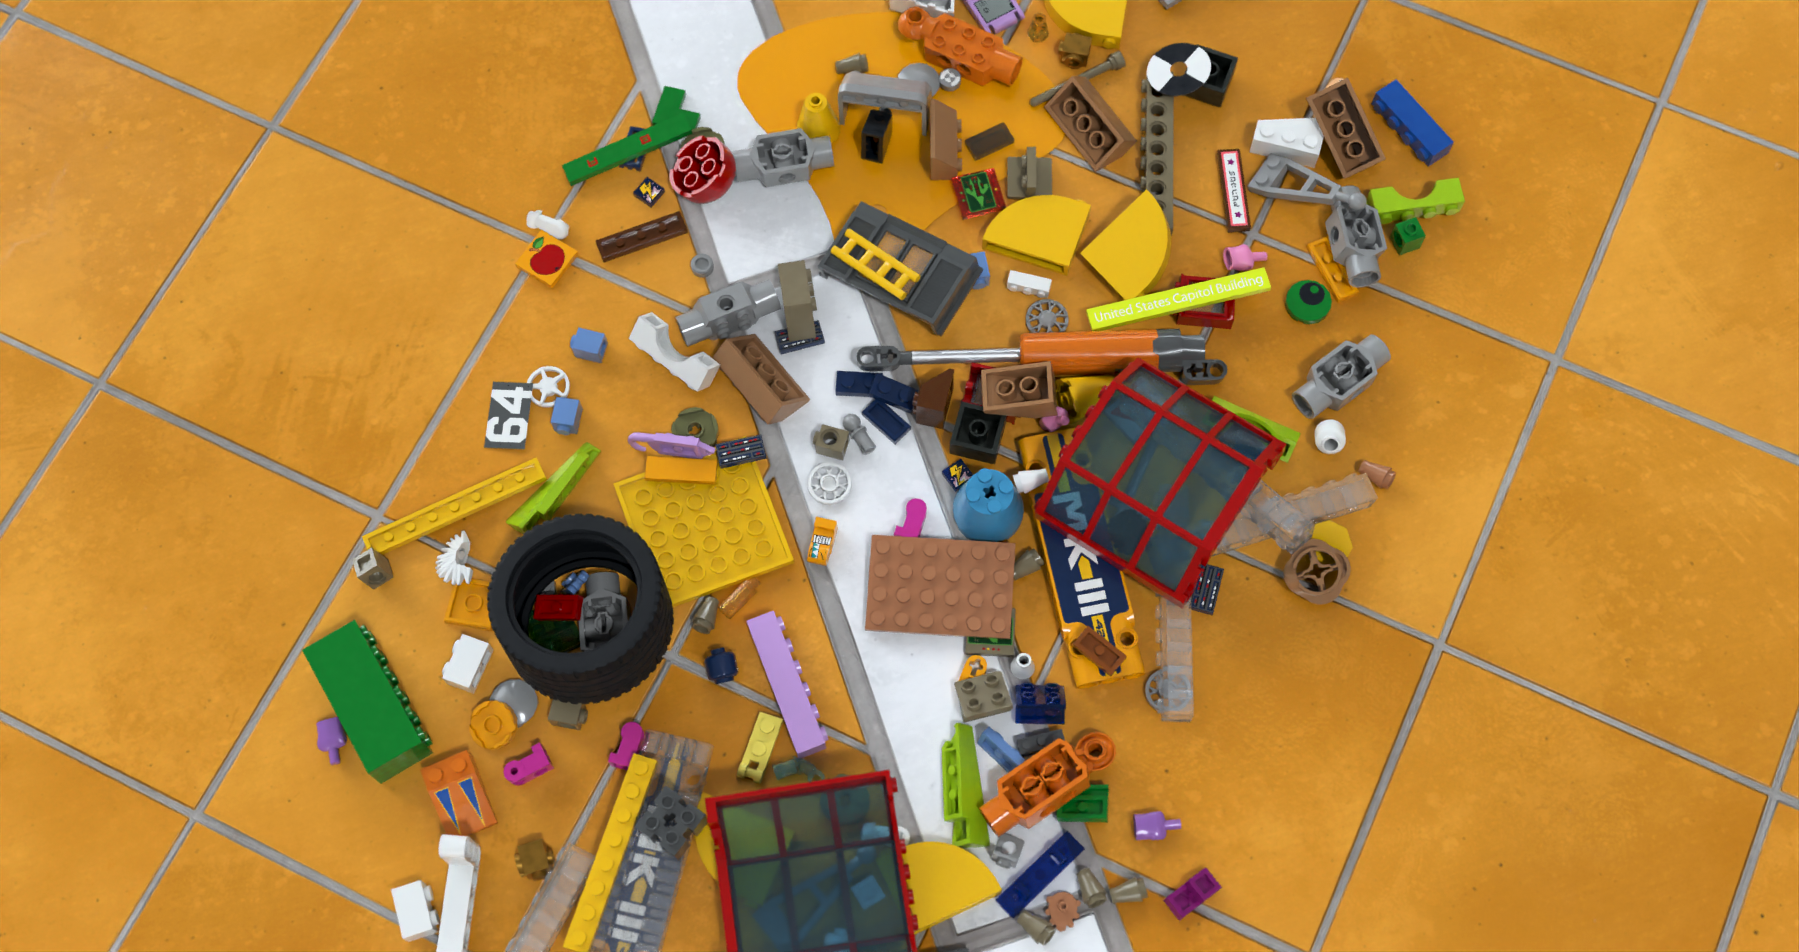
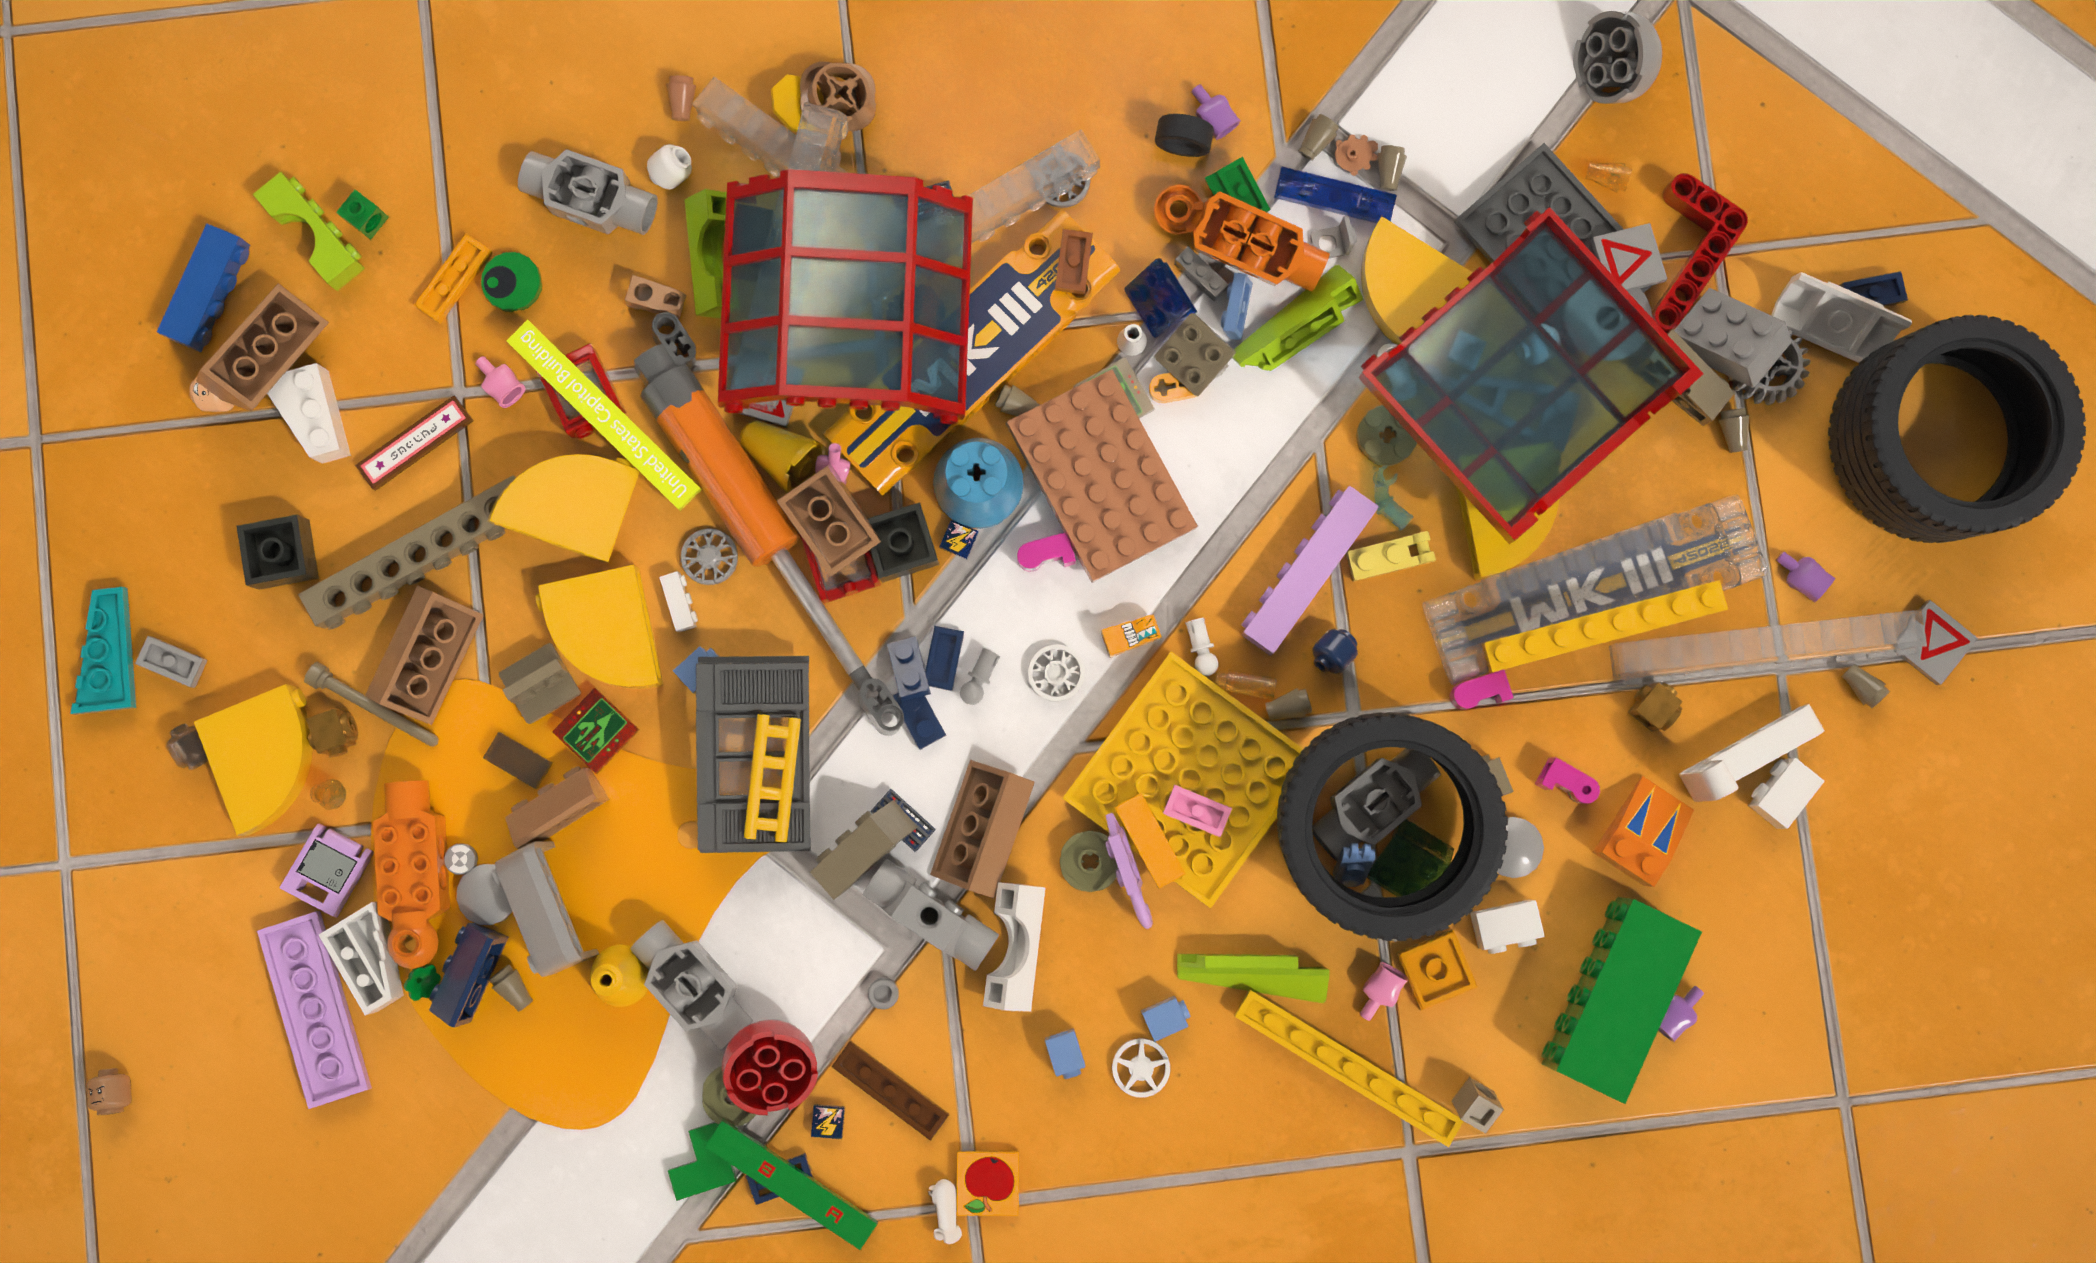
camera: 125 degrees left, 15 degrees up
white hair [435,530,473,585] -> none
light orange tile [469,700,518,749] -> none
sticker [484,382,533,449] -> none
red plate [533,595,583,621] -> none
dark grey brick [634,786,708,861] -> none
tile [716,435,767,469] -> none
dark tan brick [813,424,850,461] -> none
black torso [861,107,893,164] -> none
reddish brown slope [913,369,954,429] -> none
white cone [1013,468,1049,494] -> none
dark tan cone [1109,877,1148,904] -> none
sticker [1147,43,1211,96] -> none
magenta slope [1163,867,1222,921] -> none
light grey plate [1248,153,1367,211] -> none
light grey brick [1325,186,1387,287] -> none
none -> green plant [404,964,441,1001]
none -> dark blue slope [429,922,509,1028]
none -> medium nougat leg [625,275,687,319]
none -> black tyre [1155,114,1214,157]
none -> bright pink plate [1163,785,1232,837]
none -> white pin [1185,618,1218,676]
none -> bright pink piece [1360,962,1408,1021]

